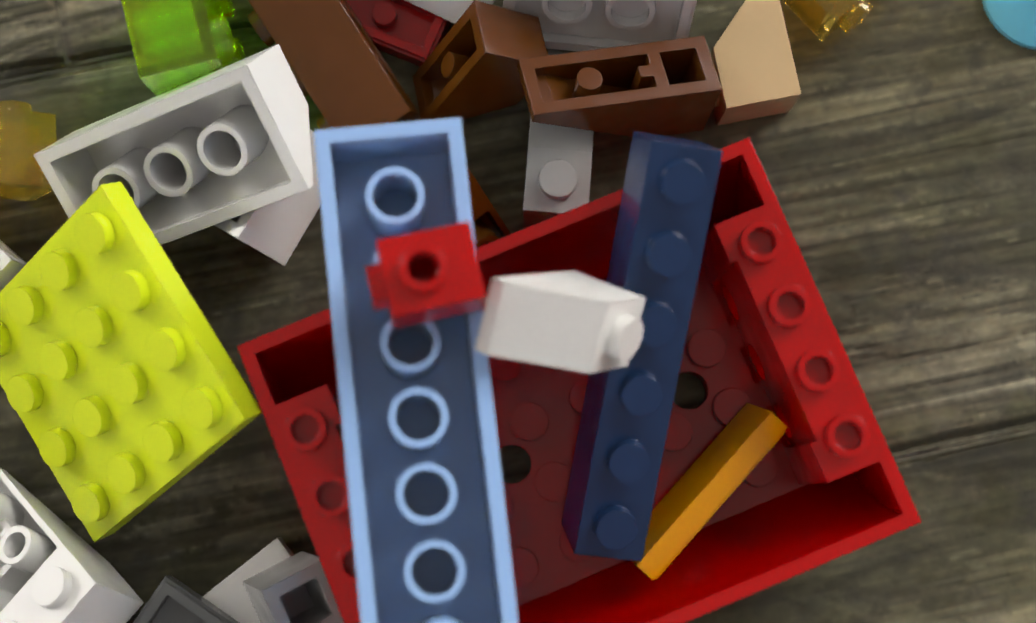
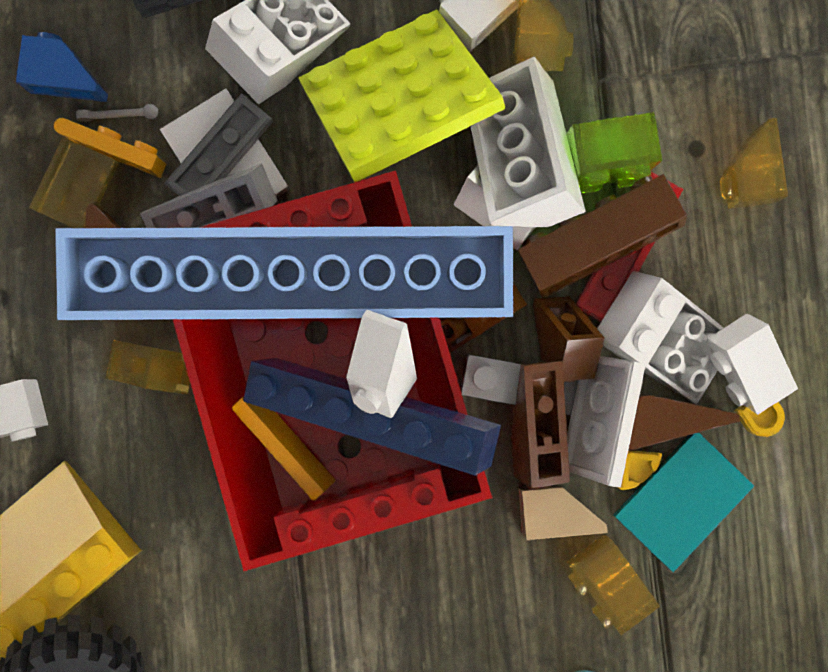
camera: 90 degrees right, 5 degrees up
red brick [365,221,486,329] -> none

